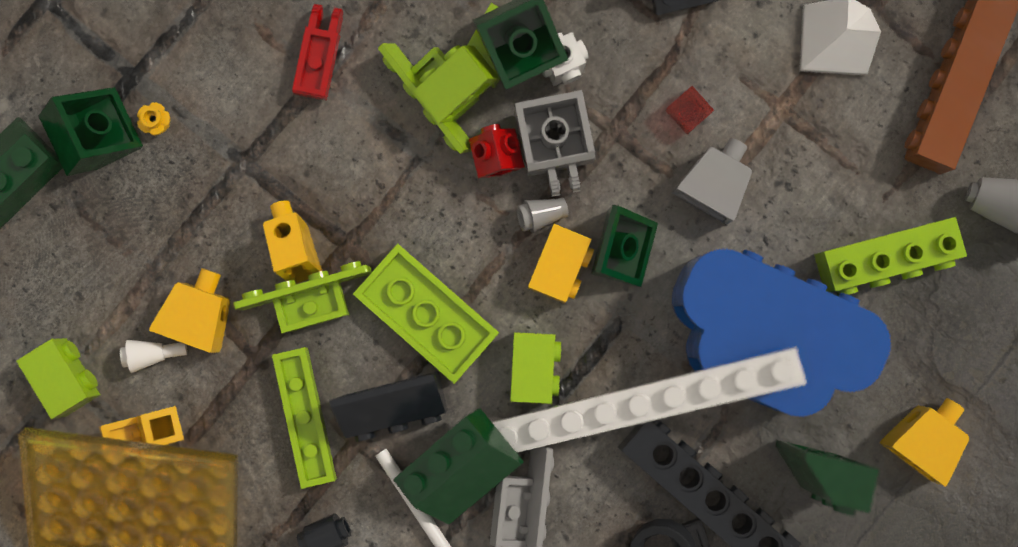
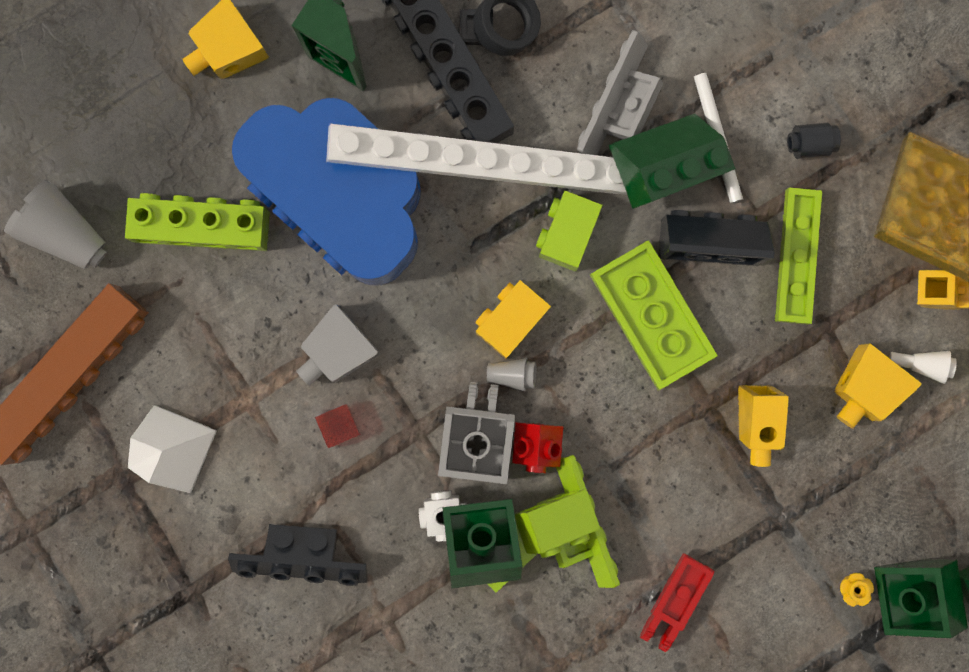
camera: 160 degrees left, 0 degrees up
lime bracket [234,261,372,334] -> none
dark green slope [591,205,658,287] -> none

